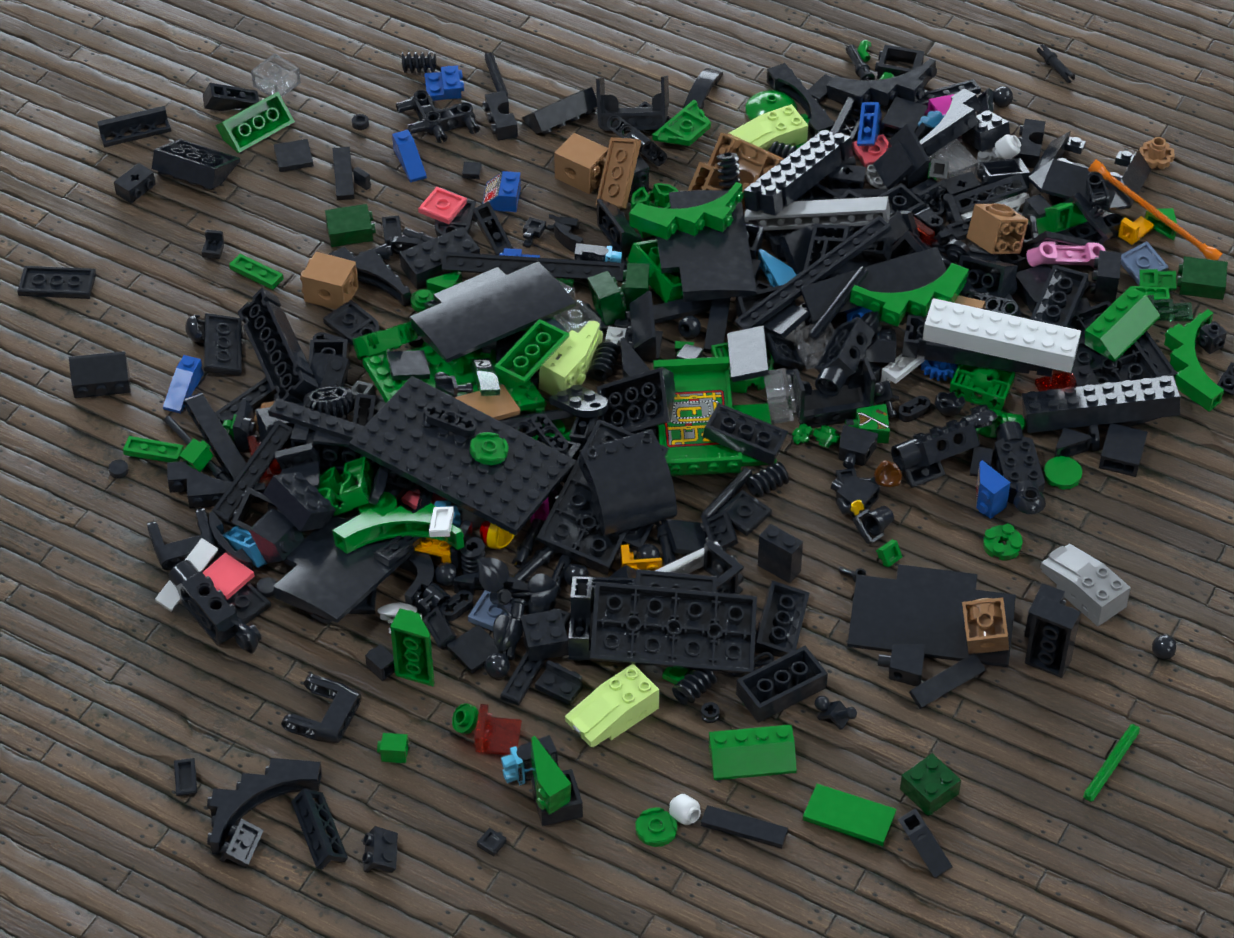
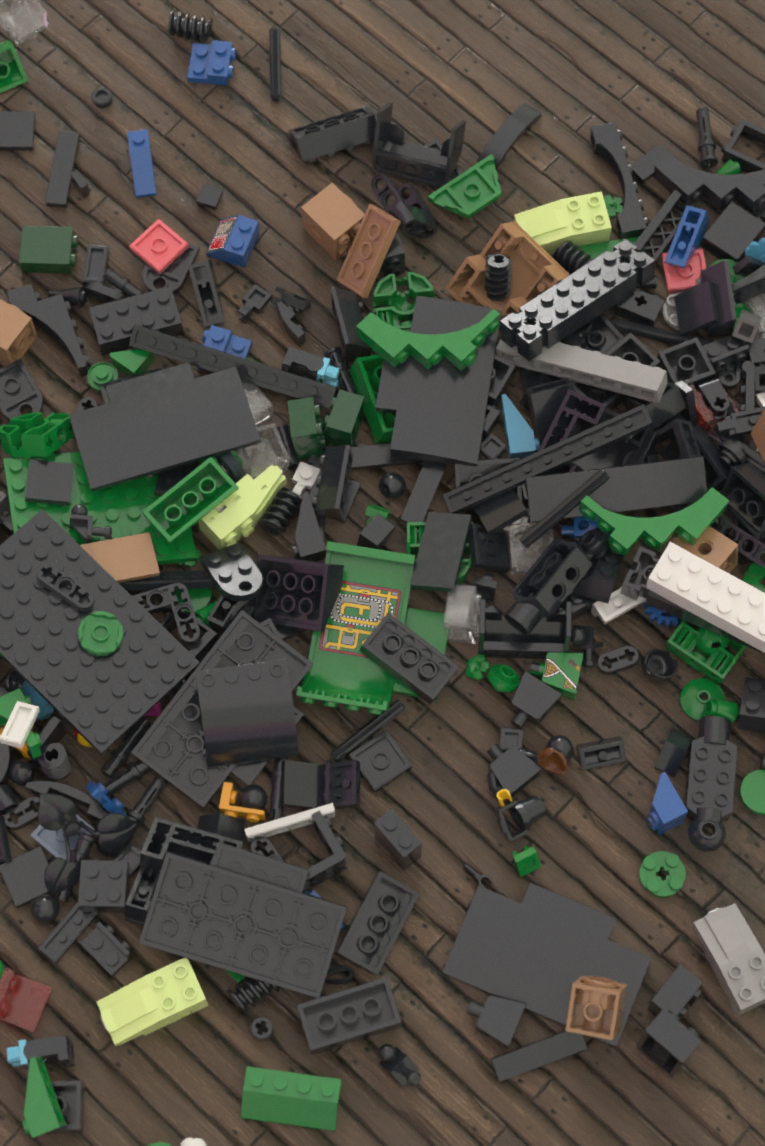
camera: 15 degrees right, 20 degrees up
black pin [396,90,480,143] -> none
clear green slope [470,358,500,396] -> none
black arch [482,91,518,141] -> none
black piece [564,564,589,586] -> none
green dish [745,90,797,120] -> none
black piece [746,462,789,497] -> none
green arm [857,40,872,62] -> none
black brick [891,404,998,471] -> none
none -> blue wing [85,780,126,816]

